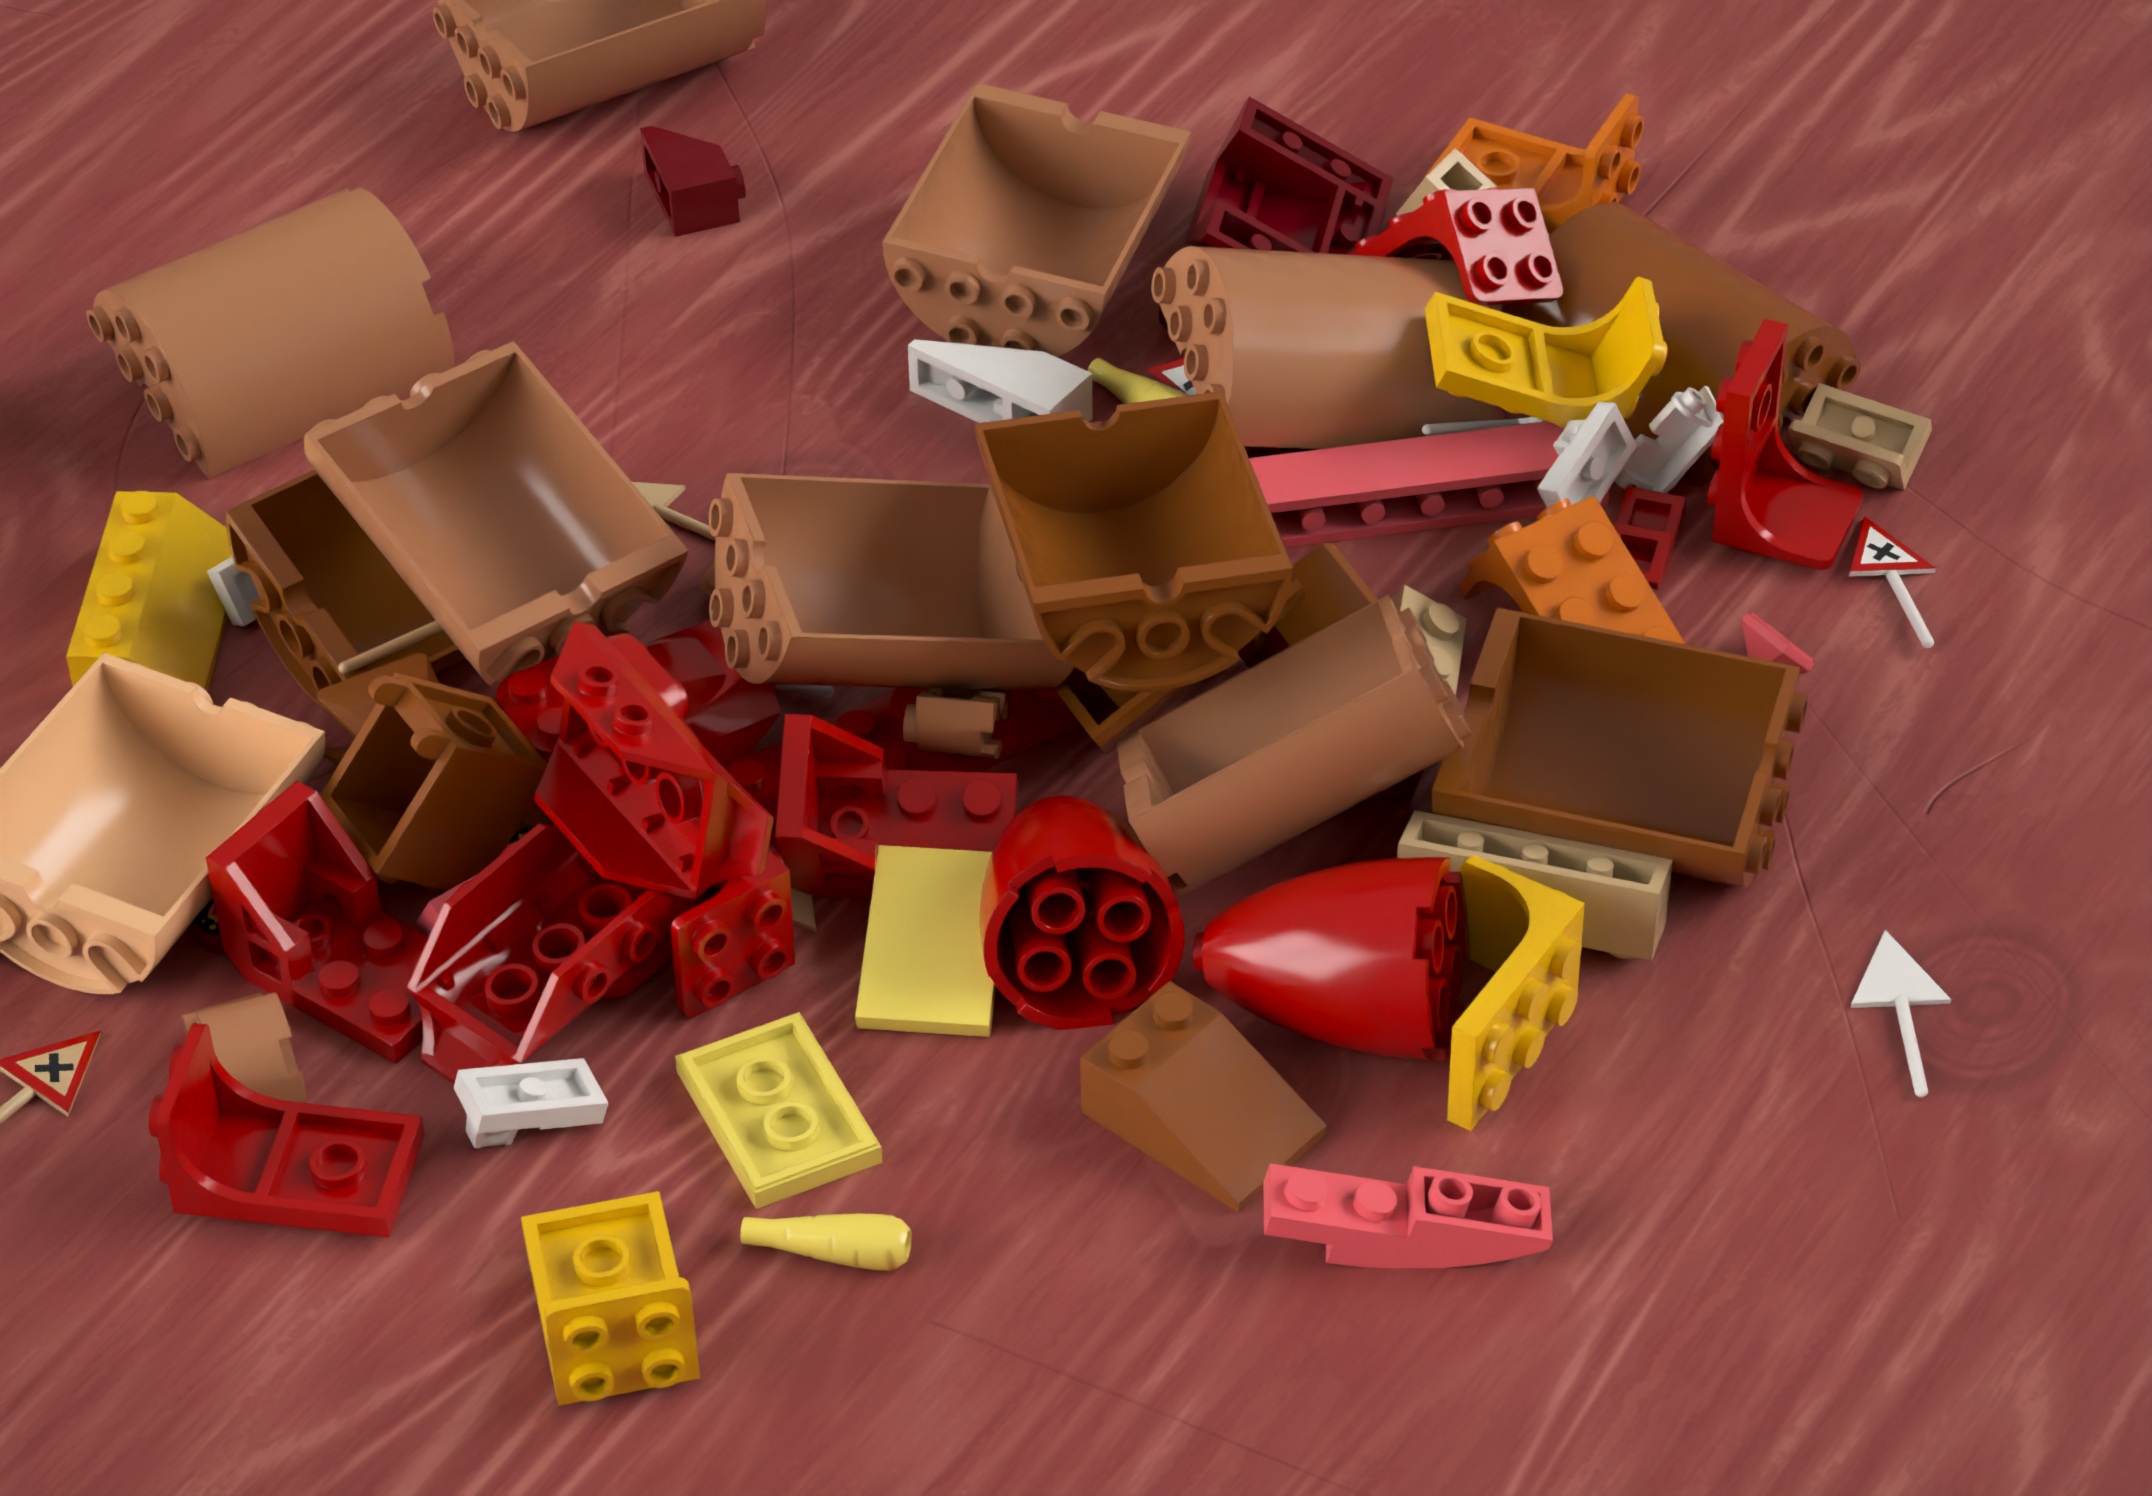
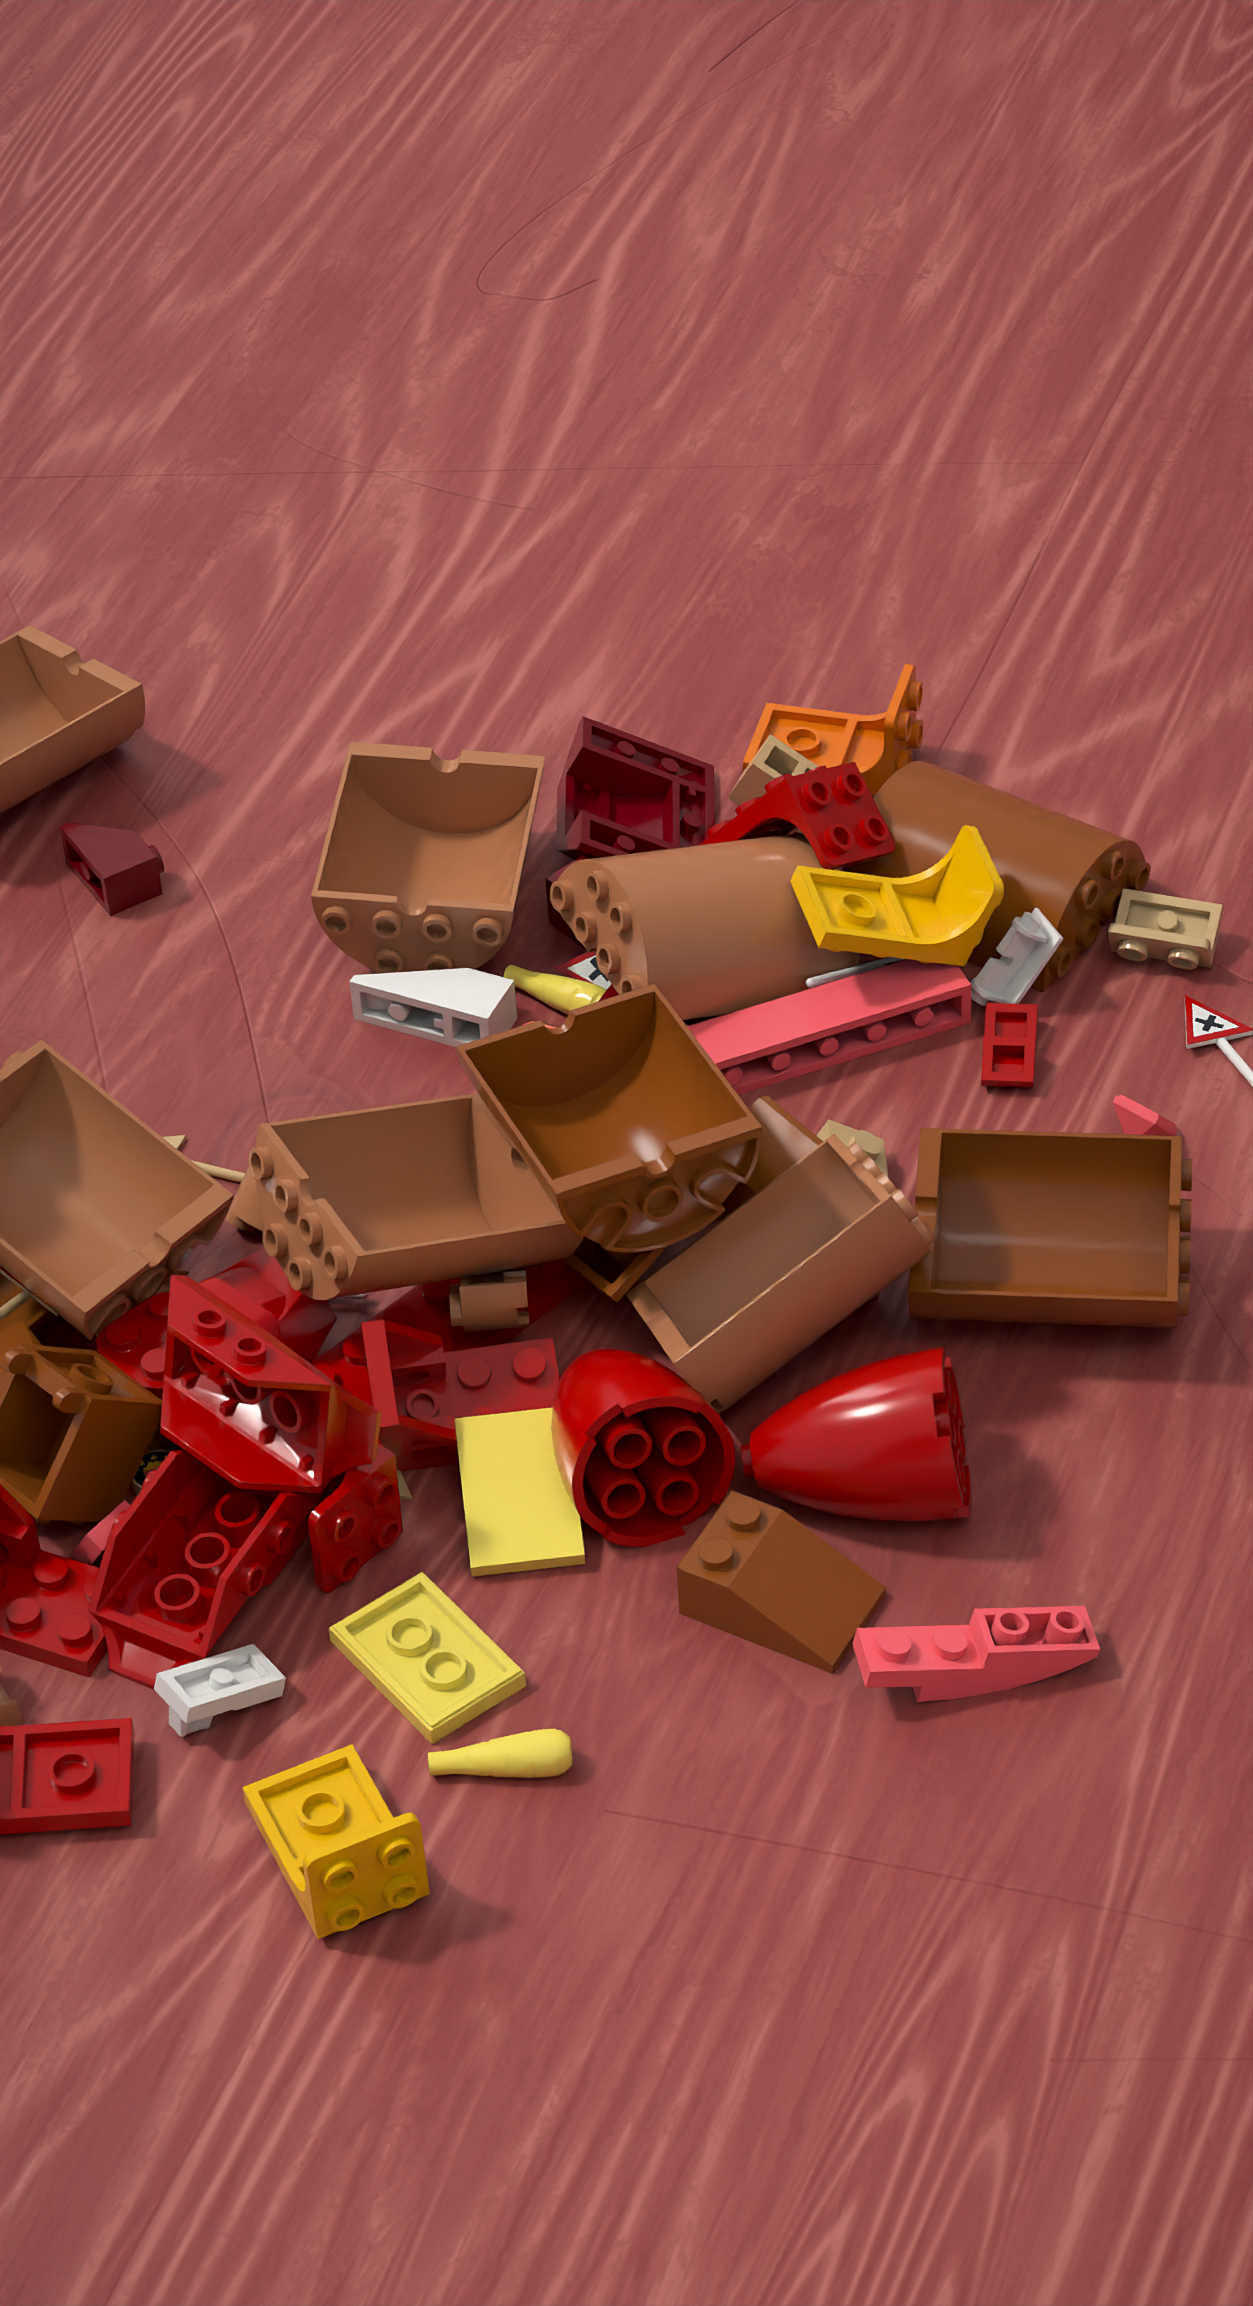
camera: 10 degrees left, 0 degrees up
tan brick [1397,810,1673,961] -> none
yellow bracket [1447,855,1585,1131] -> none
orange bracket [1458,495,1685,644] -> none
white hinge [1537,401,1637,507] -> none
red bracket [1707,318,1863,570] -> none

